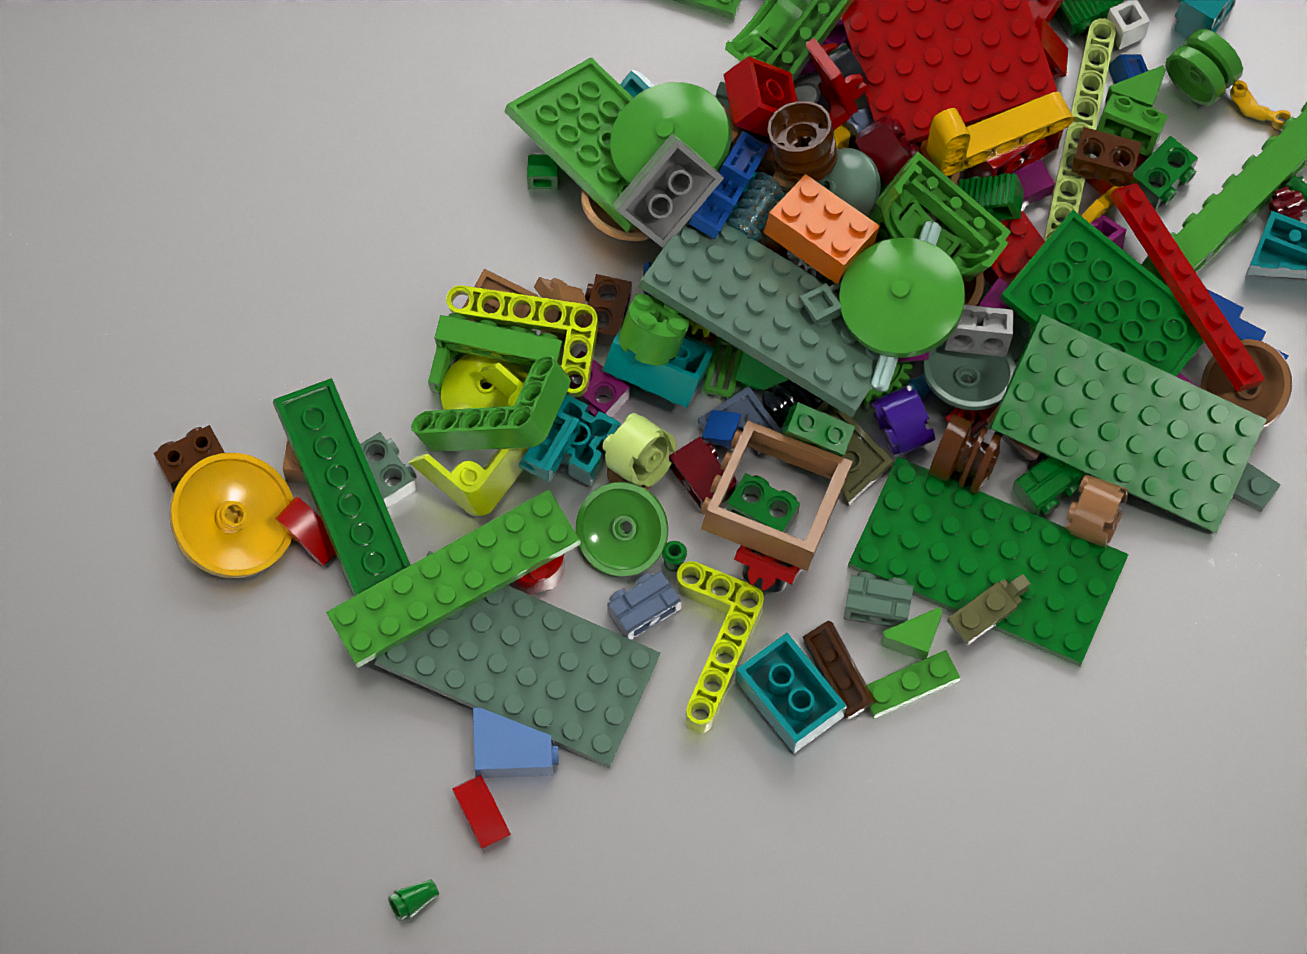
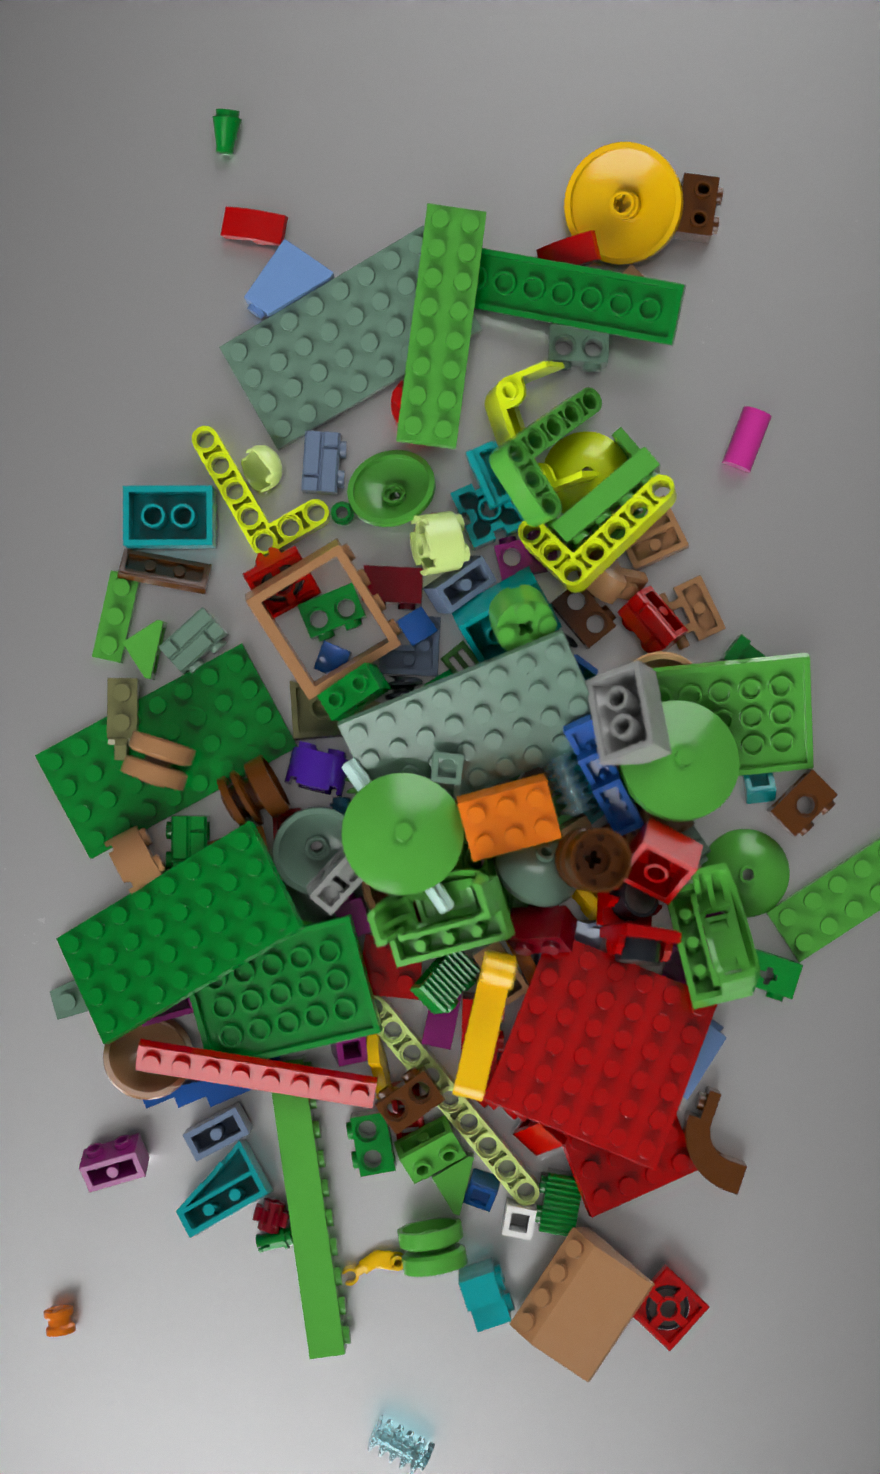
camera: 125 degrees right, 20 degrees up
none -> medium nougat wheel [120,731,196,791]
none -> sand blue brick [183,1101,253,1162]
none -> yellowish green hair [241,445,282,493]
none -> blue slope [314,641,352,674]
none -> sand blue brick [423,556,497,614]
none -> red brick [617,585,688,653]
none -> medium nougat plate [659,575,726,651]
none -> bright green dish [701,829,790,918]
none -> dark pink brick [722,406,772,473]
none -> reddish brown brick [766,769,838,837]

